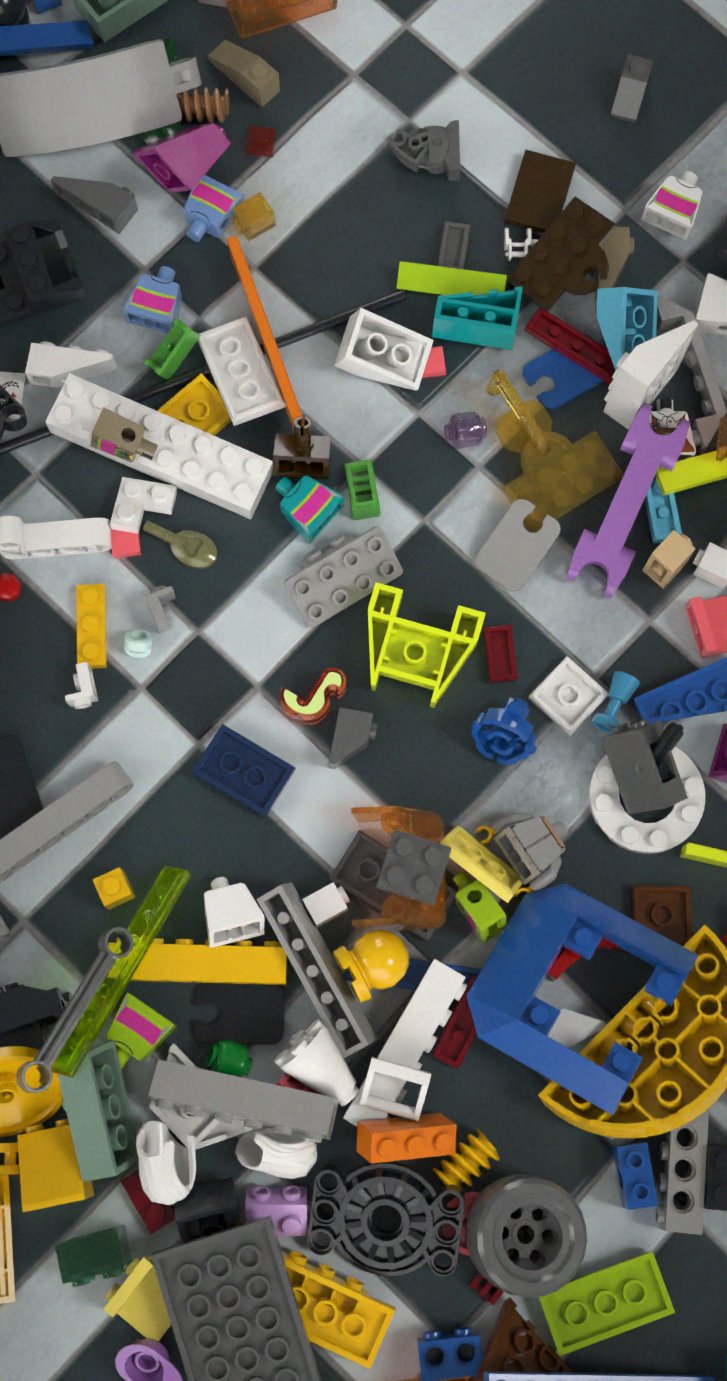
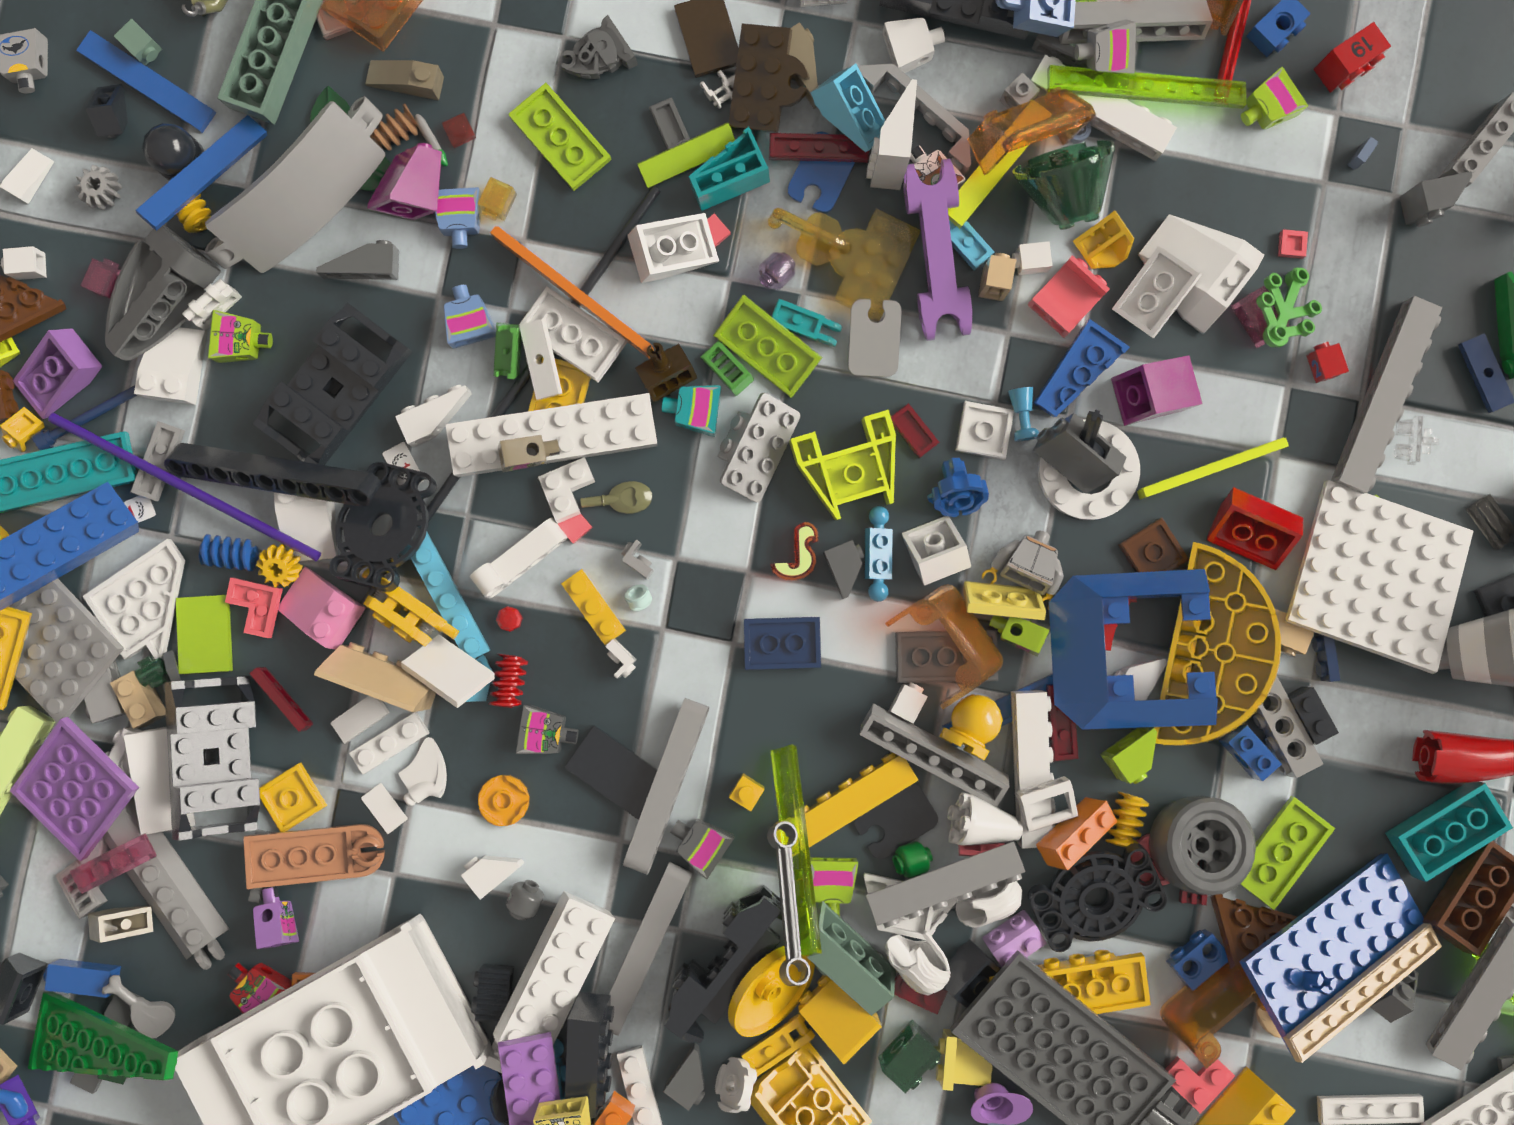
camera: 35 degrees left, 10 degrees up
white torso [204,877,264,948] -> none
dark grey plate [376,829,451,906] -> none
none -> light grey piece [415,114,448,167]
none -> lime plate [508,83,612,191]
none -> white tile [519,319,563,400]
none -> torso [670,818,734,879]
none -> lime tile [713,295,823,398]
none -> teal hinge [771,299,843,347]
none -> dark azure plate [865,506,892,602]
none -> white slope [902,516,971,585]
none -> lime slope [1100,727,1157,784]

